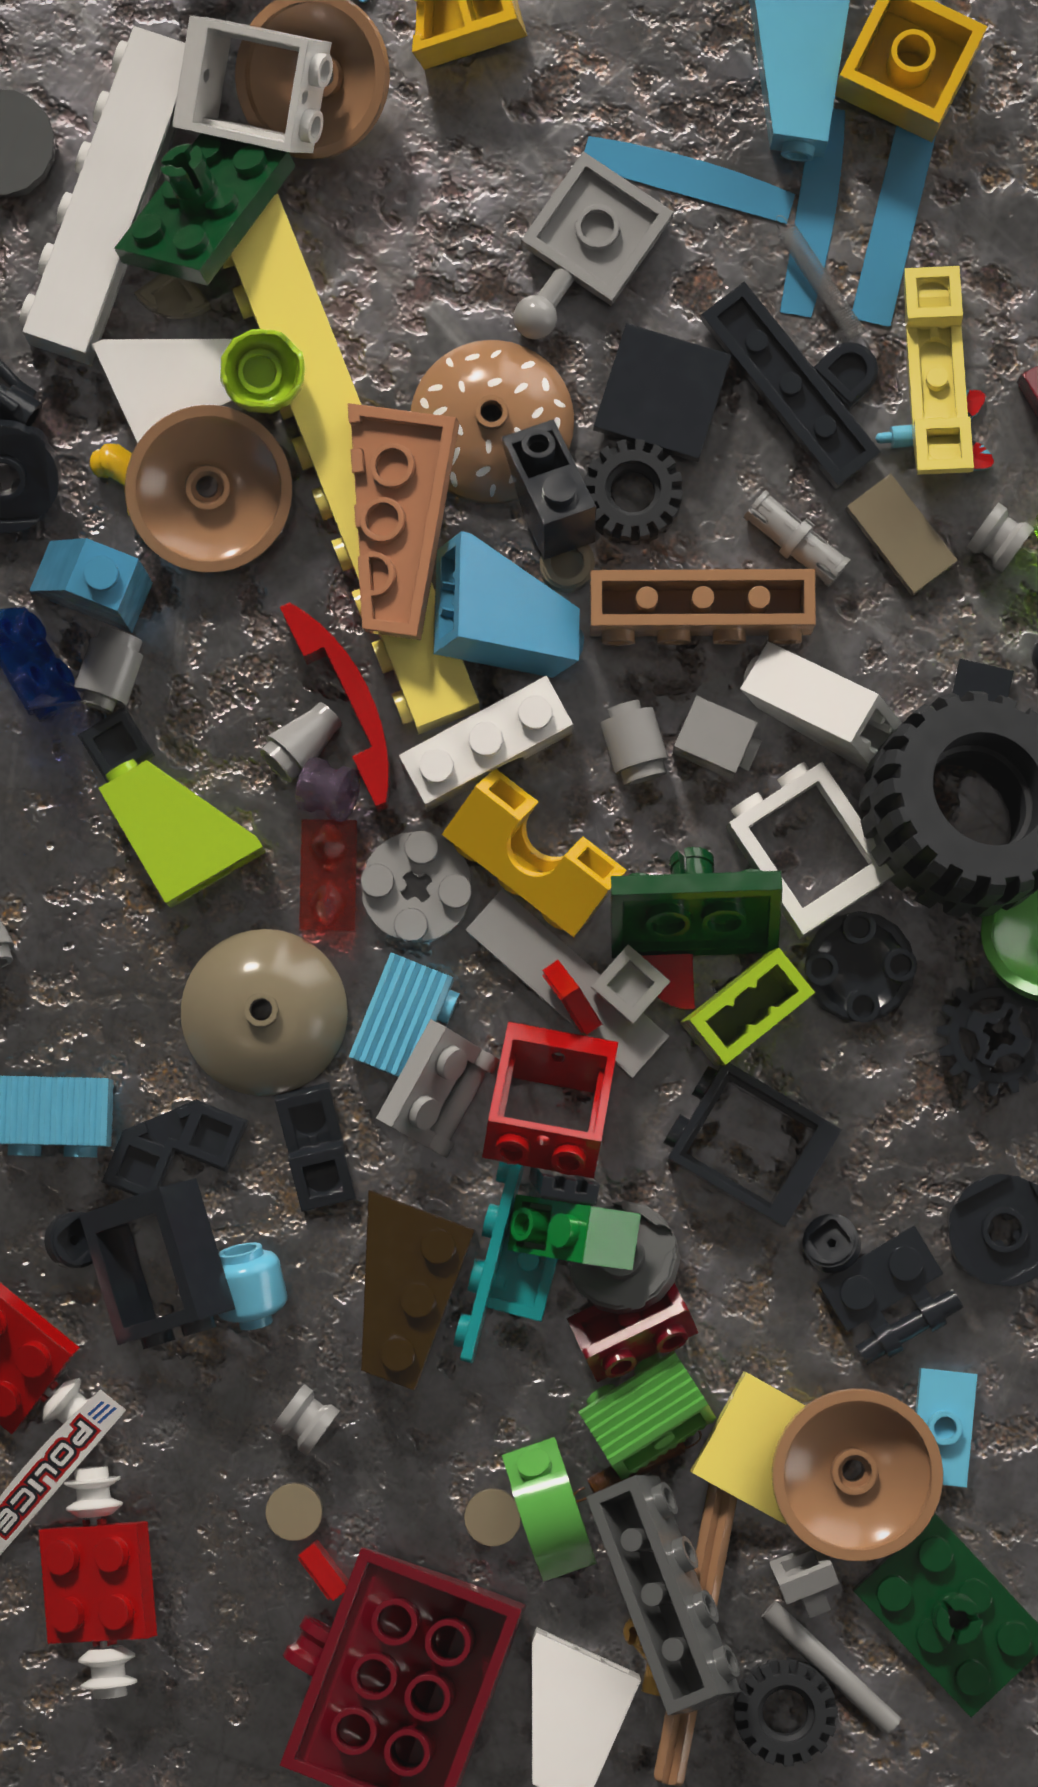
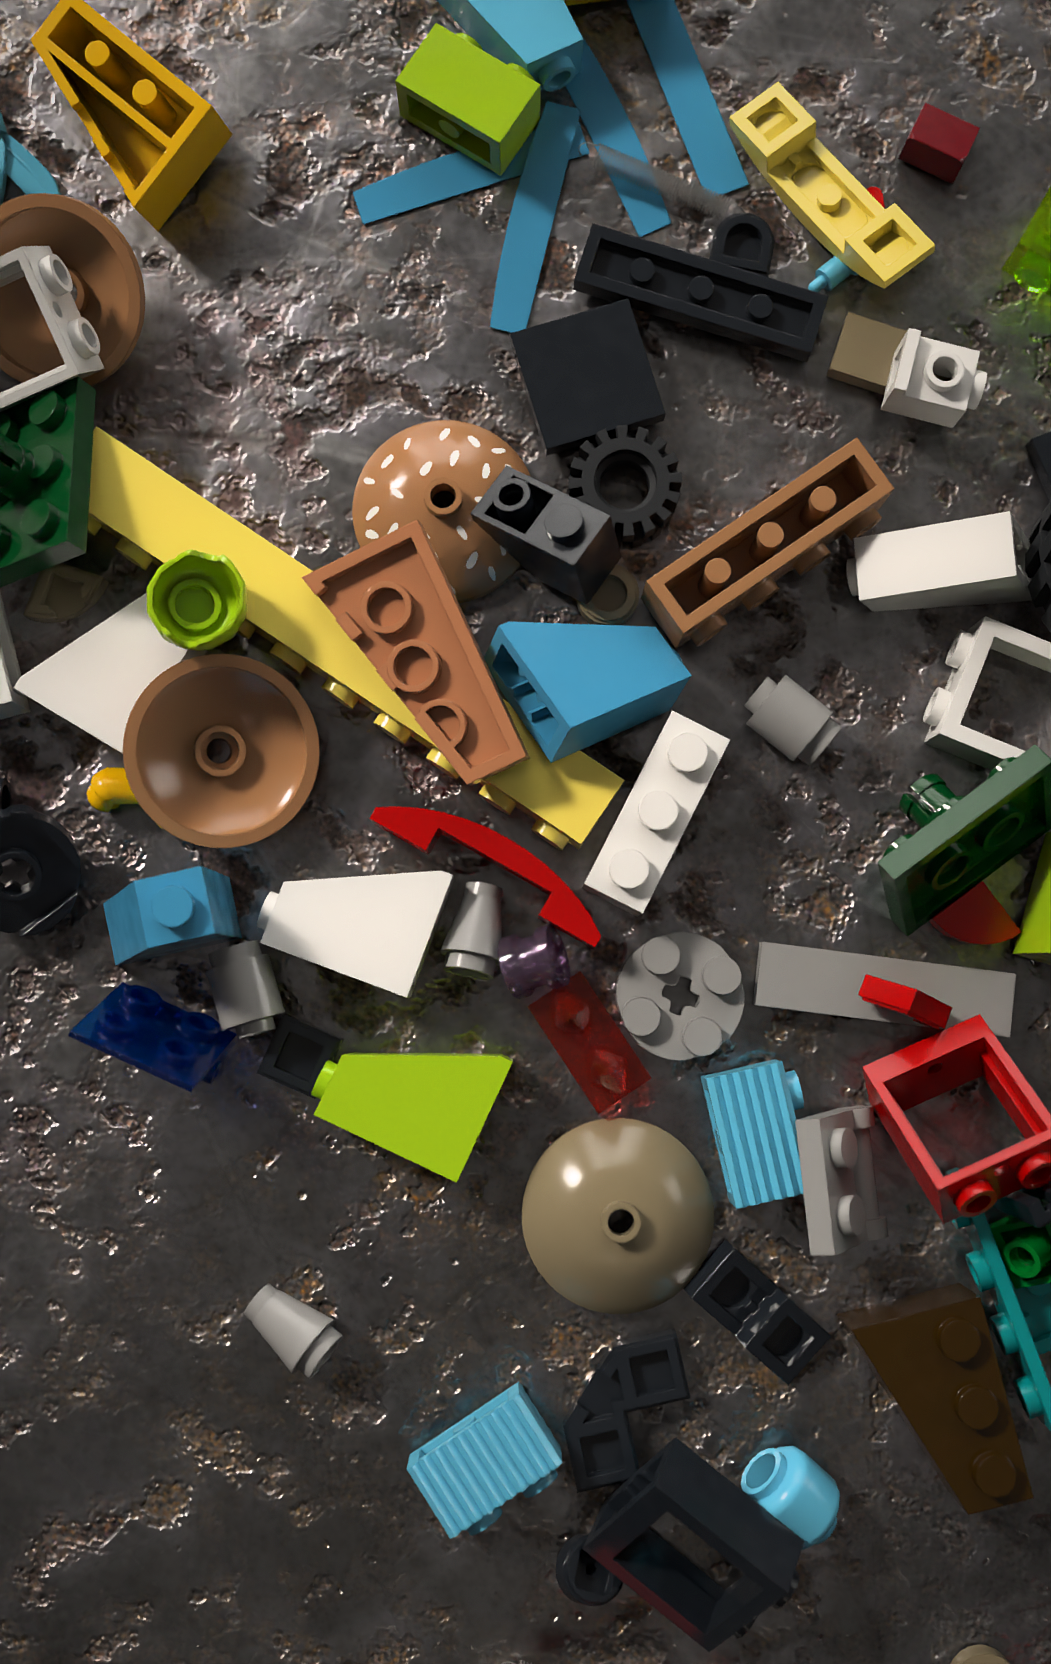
camera: 40 degrees left, 0 degrees up
light grey wheel [271,1384,340,1456] -> none
yellow arch [441,769,627,938] -> none
light grey plate [513,151,674,339] -> none
light grey tile [590,944,670,1024] -> none
light grey brick [672,695,762,780] -> none
light grey pin [743,490,851,587] -> none
light grey wheel [966,502,1034,573] -> none
none -> white slope [257,870,455,998]
none -> lime brick [395,23,540,176]
none -> dark azure sticker [490,101,581,333]
none -> white brick [880,328,987,428]

